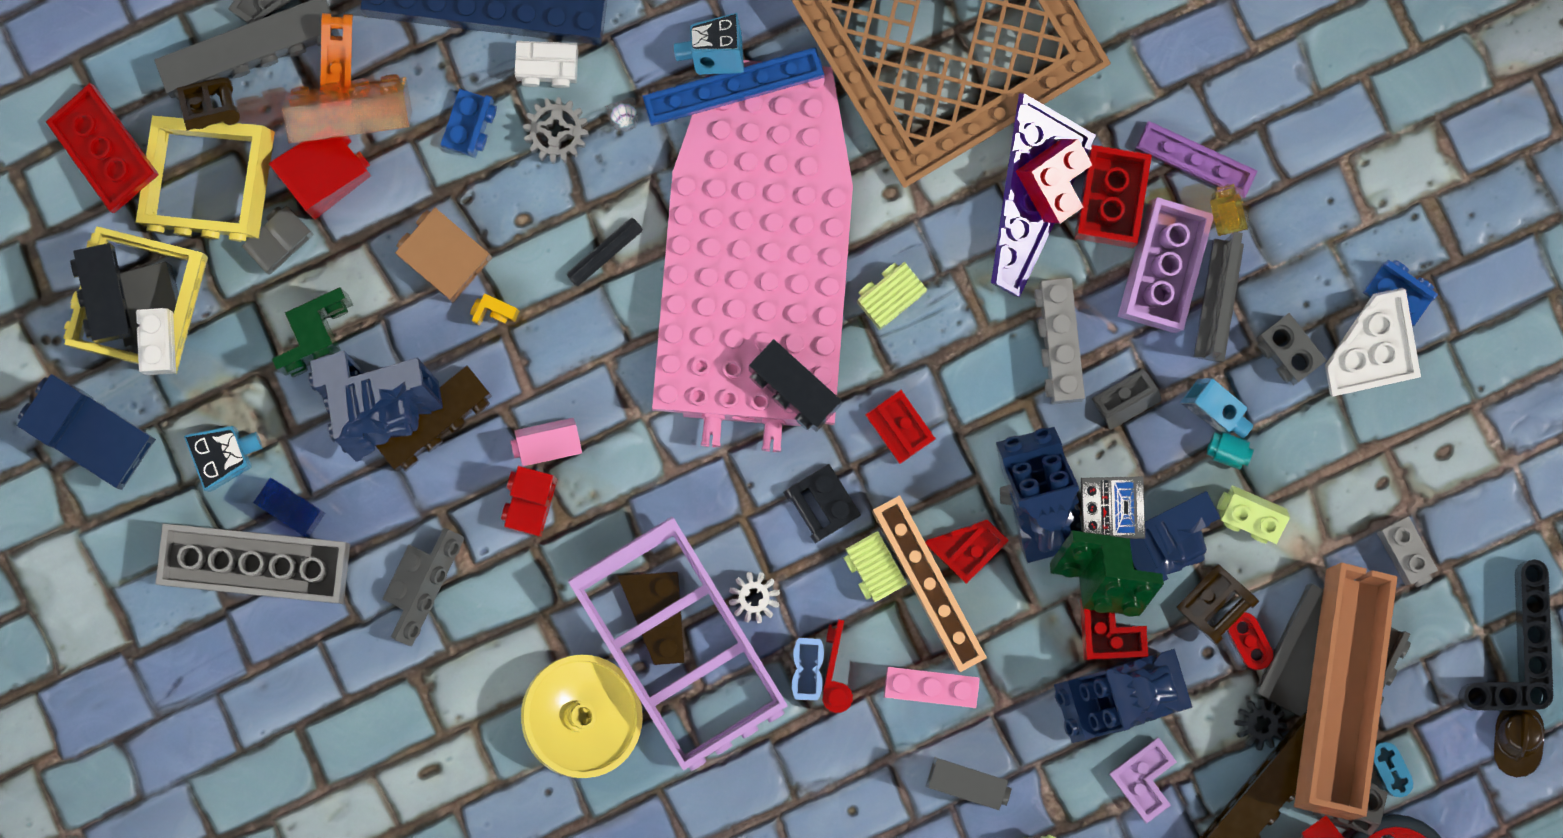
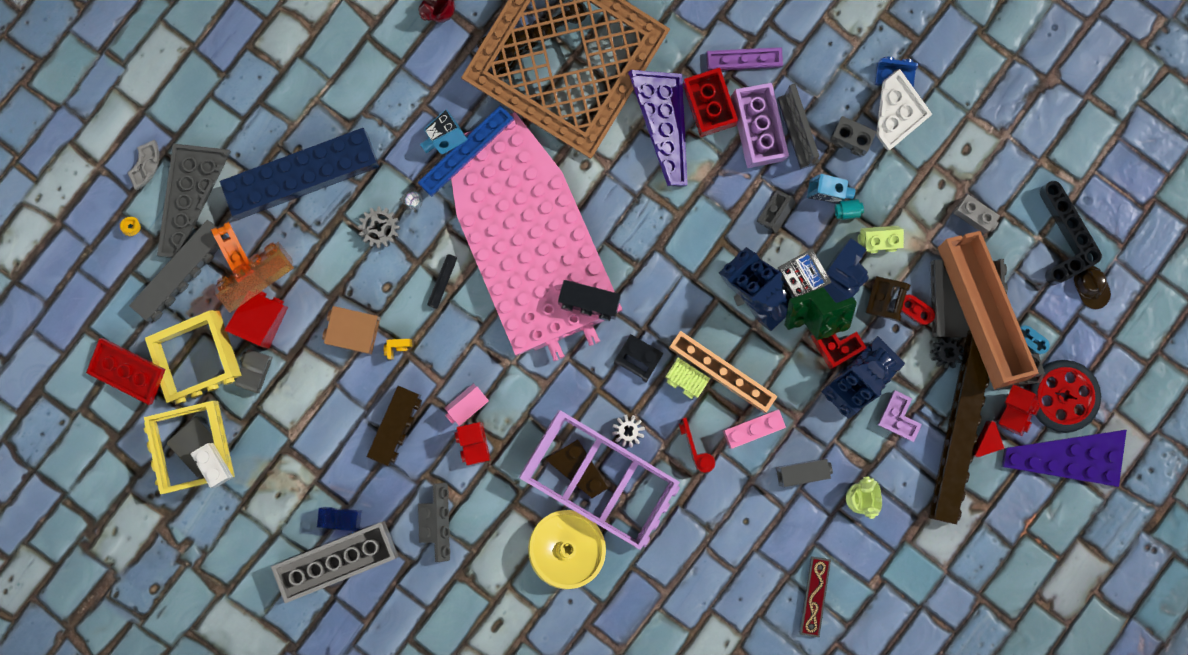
camera: 25 degrees left, 0 degrees up
dark blue brick [17,374,156,490] -> none
black brick [70,243,133,344] -> none
dark brown plate [177,77,240,131] -> none
torso [184,426,263,492] -> none
dark green bracket [272,287,353,377] -> none
dark blue brick [309,351,443,462] -> none
blue bracket [440,89,497,158] -> none
white brick [515,41,578,88] -> none
light blue brick [792,638,824,700] -> none
yellowish green brick [857,262,927,330] -> none
red plate [865,390,936,464] -> none
red wing [925,519,1009,584] -> none
brick [1016,139,1092,223] -> none
light grey brick [1035,278,1085,405] -> none
clear yellow brick [1210,183,1250,236] -> none

